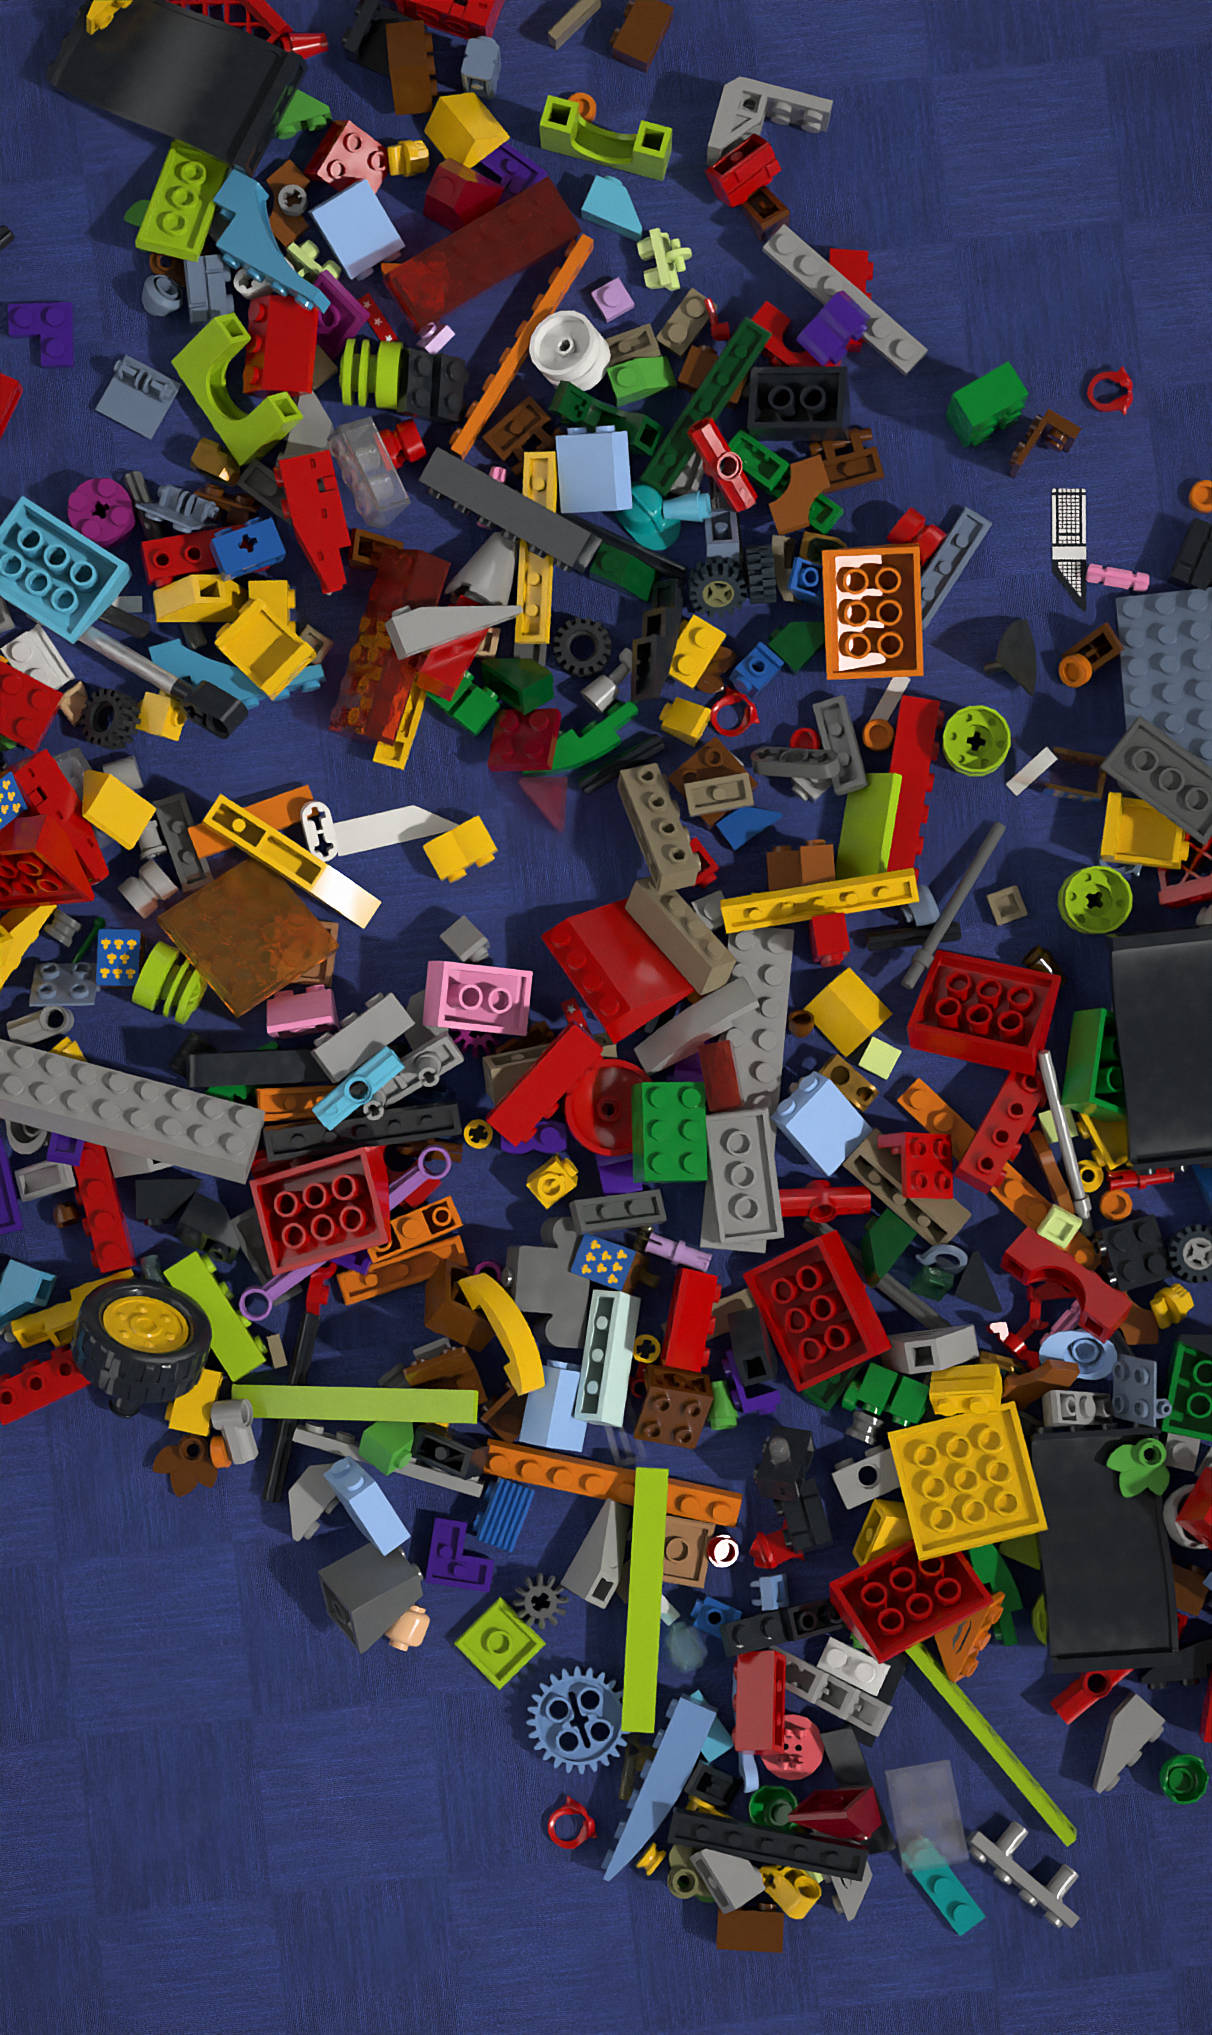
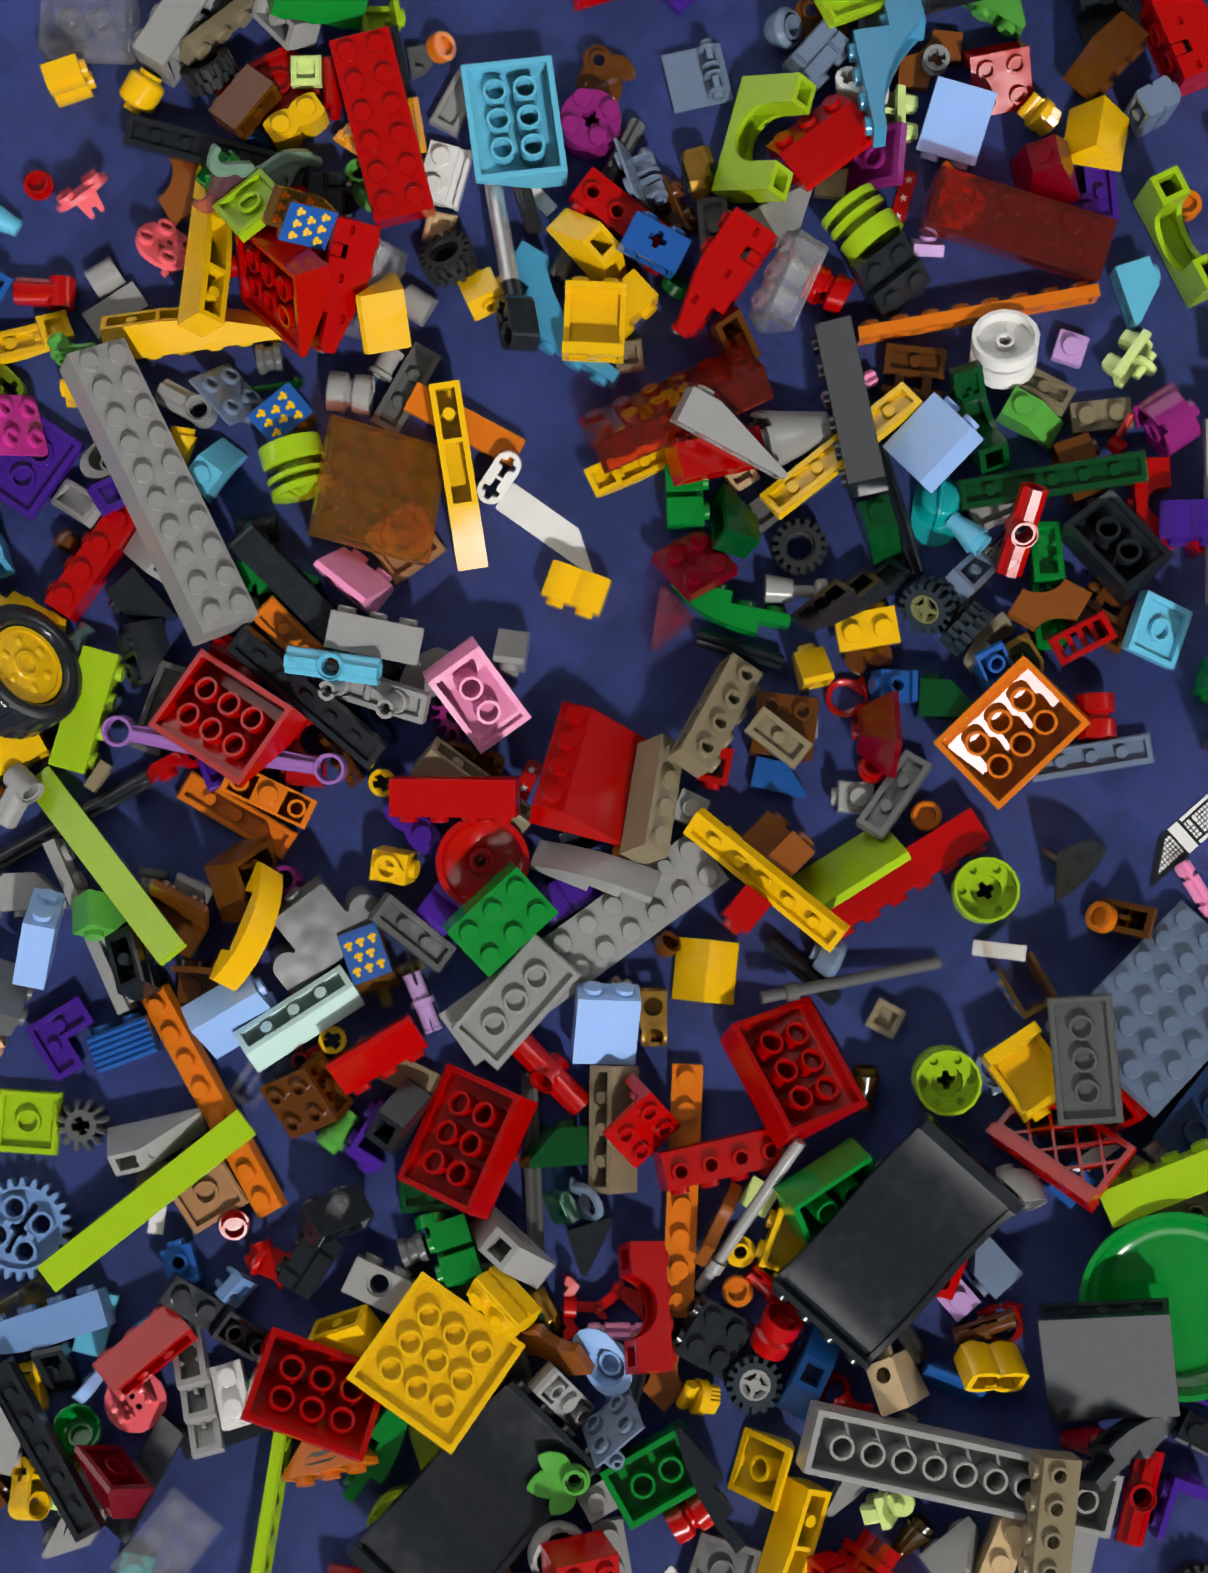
camera: 45 degrees right, 0 degrees up
clear light blue head [660,1622,708,1673] -> none
clear red brick [697,1040,745,1113] -> none
dark grey beam [750,747,840,779] -> none
yellowish green tile [858,1037,902,1080] -> none
white sticker [869,677,911,721] -> none
yellowish green tile [1037,1204,1082,1249] -> none
none -> medium azure slope [188,437,248,504]
none -> reddish brown plate [577,45,636,103]
none -> green tile [661,274,689,300]
none -> red wheel [750,1300,804,1362]
none -> dark red slope [850,691,903,778]
none -> red slope [1047,609,1118,666]
none -> medium azure plate [1120,590,1193,670]
none -> magenta brick [1132,382,1203,457]

